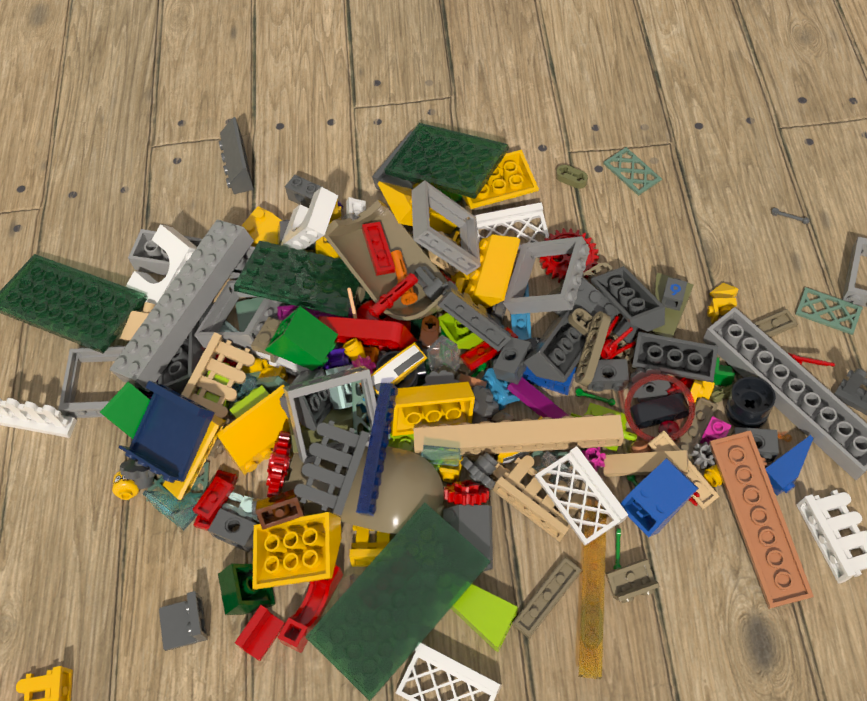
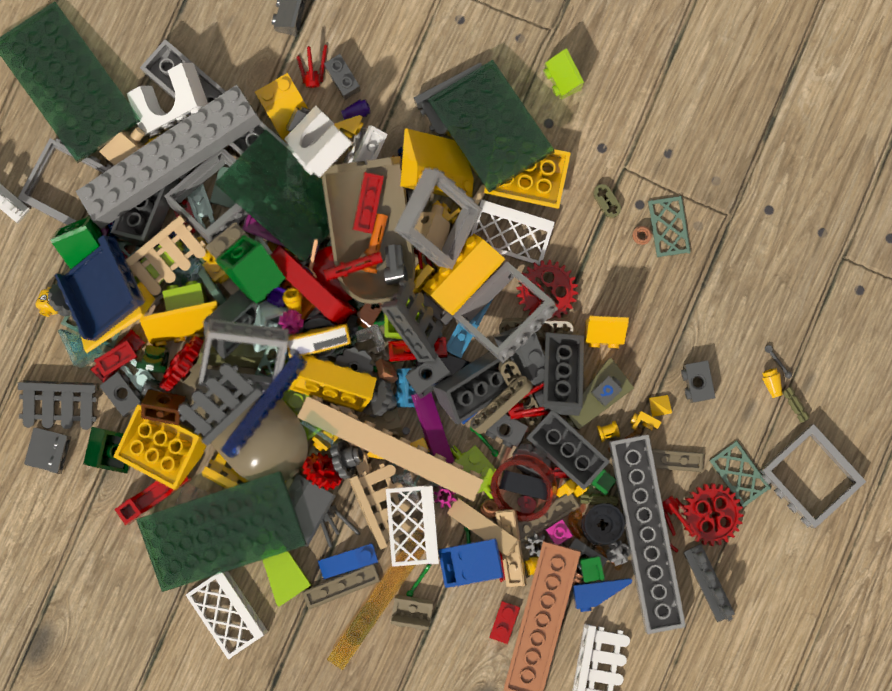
camera: 20 degrees right, 25 degrees up
red panel [234,605,285,661] -> none
none -> dark grey fence [18,380,99,430]
none -> dark green piece [136,345,170,374]
none -> red plant [296,44,328,88]
none -> blue slope [318,543,379,579]
none -> dark grey plant [321,505,360,547]
none -> red plate [489,601,520,644]
none -> lime slope [543,48,584,100]
none -> clear orange arm [568,509,584,539]
none -> green panel [580,556,605,582]
none -> yellow slope [584,316,629,349]
none -> yellow bush [597,421,620,442]
none -> light grey gear [606,540,630,566]
none -> nougat plate [632,226,652,245]
none -> dark grey brick [681,360,715,403]
none -> red gear [681,483,744,546]
none -> yellow cone [762,368,783,398]
none -> olive axle [782,387,810,423]

